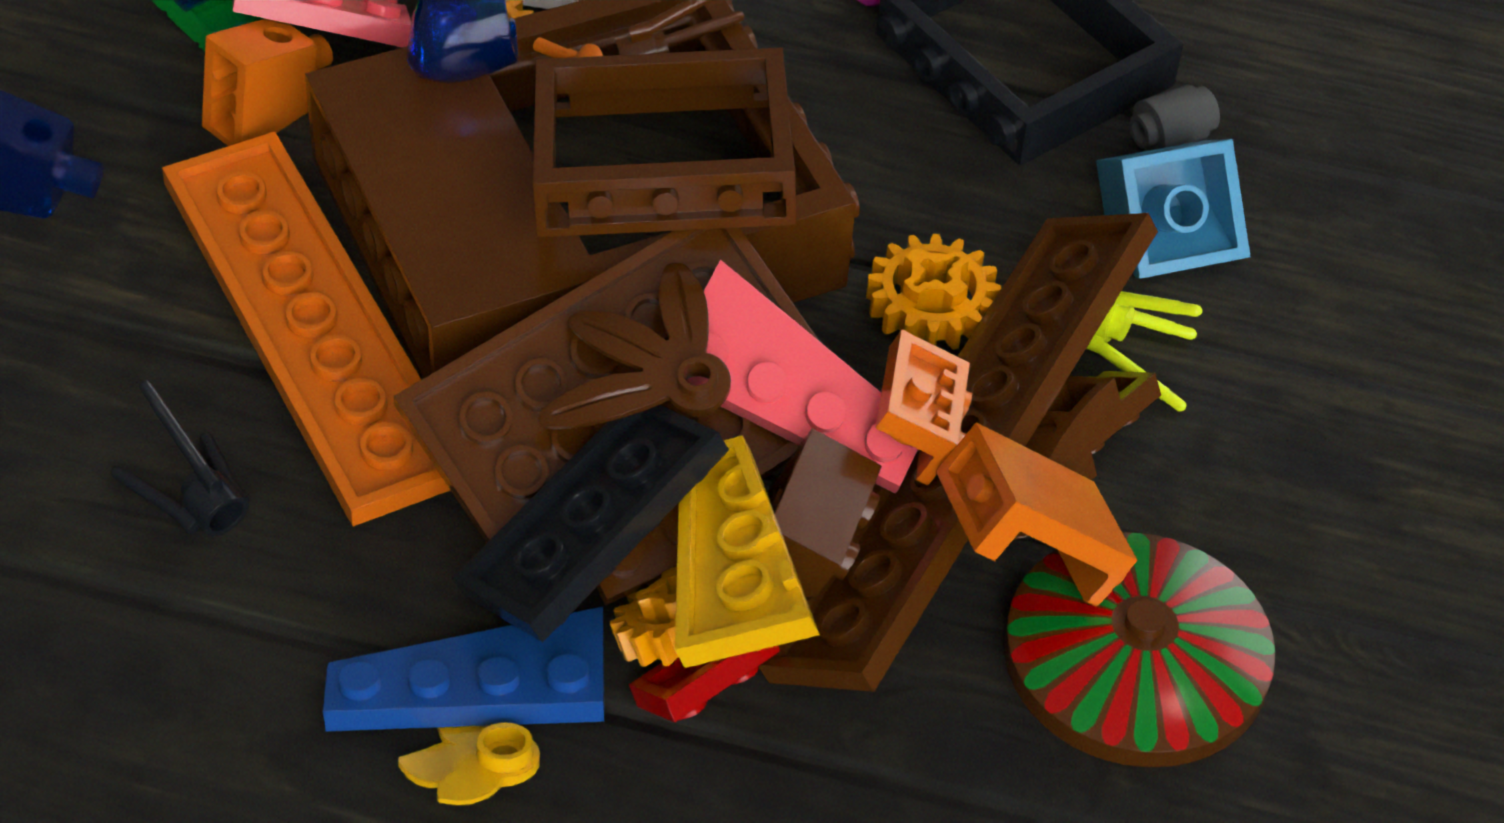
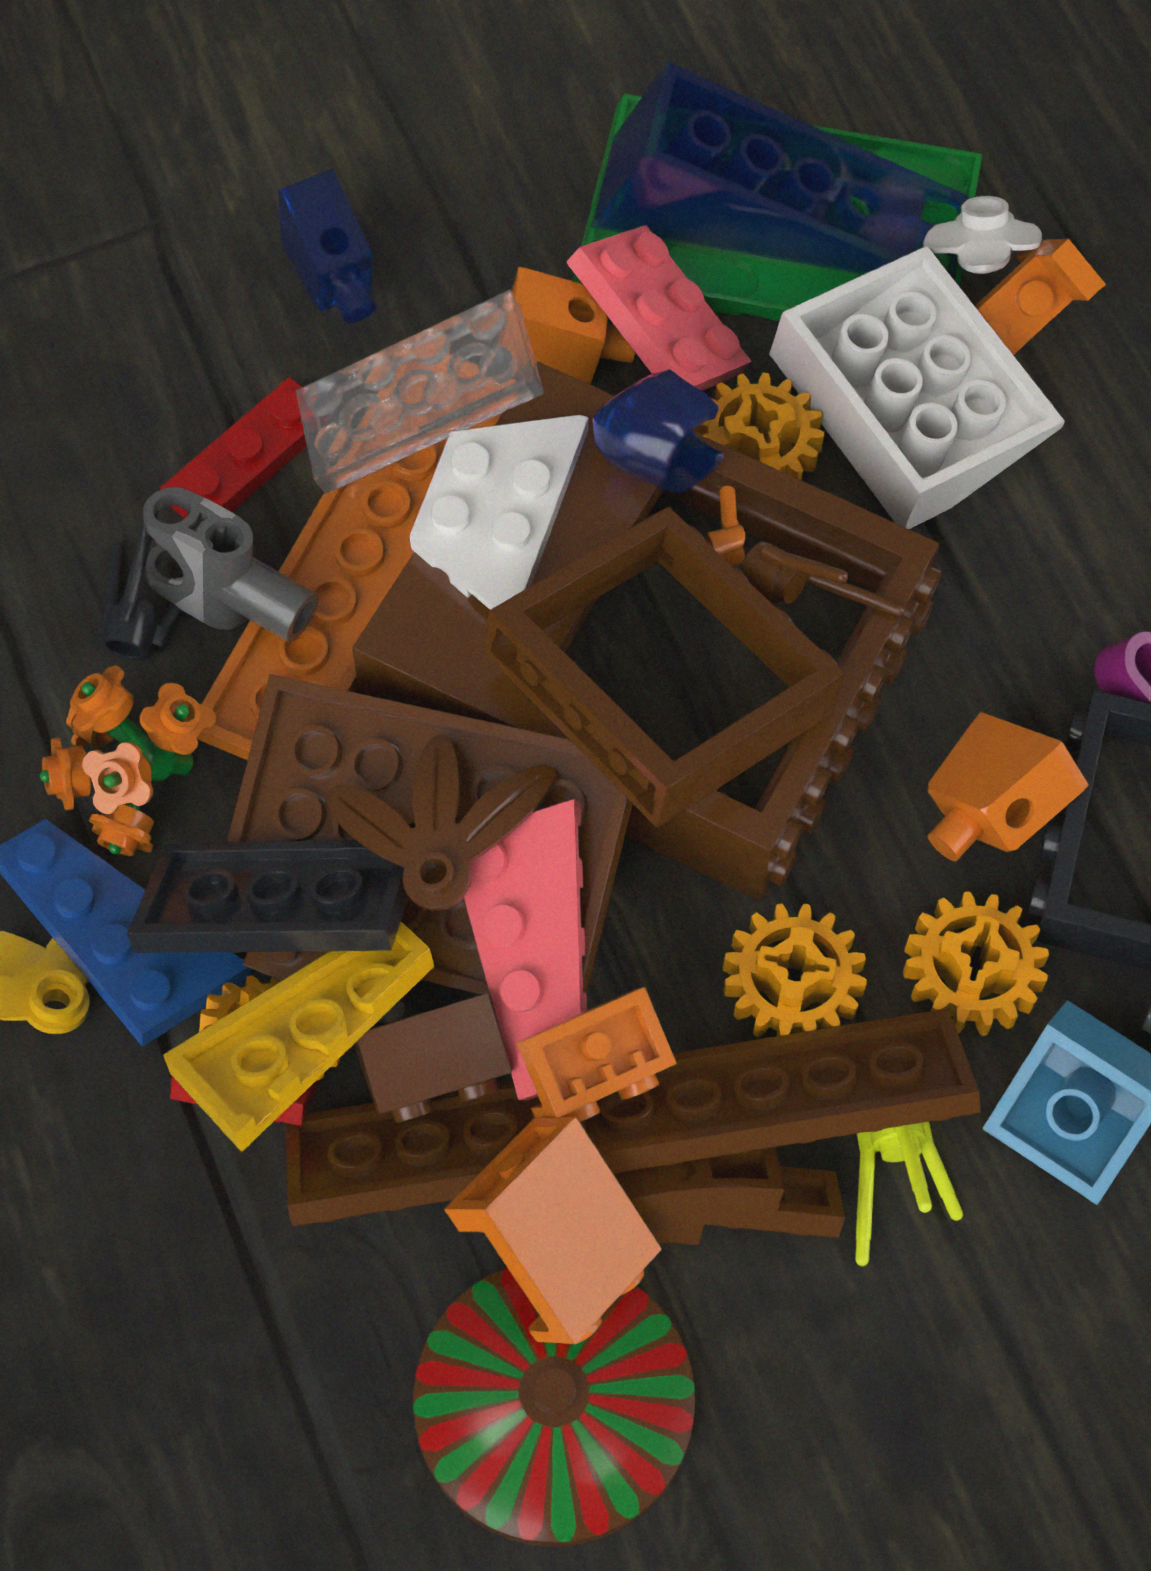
camera: 55 degrees right, 15 degrees up
none -> orange plant [40,666,216,856]
none -> dark grey connector [143,487,319,642]
none -> red plate [160,377,333,519]
none -> clear plate [296,290,544,494]
none -> white wing [410,415,589,610]
none -> light orange gear [903,892,1049,1036]
none -> orange torso [928,712,1089,861]

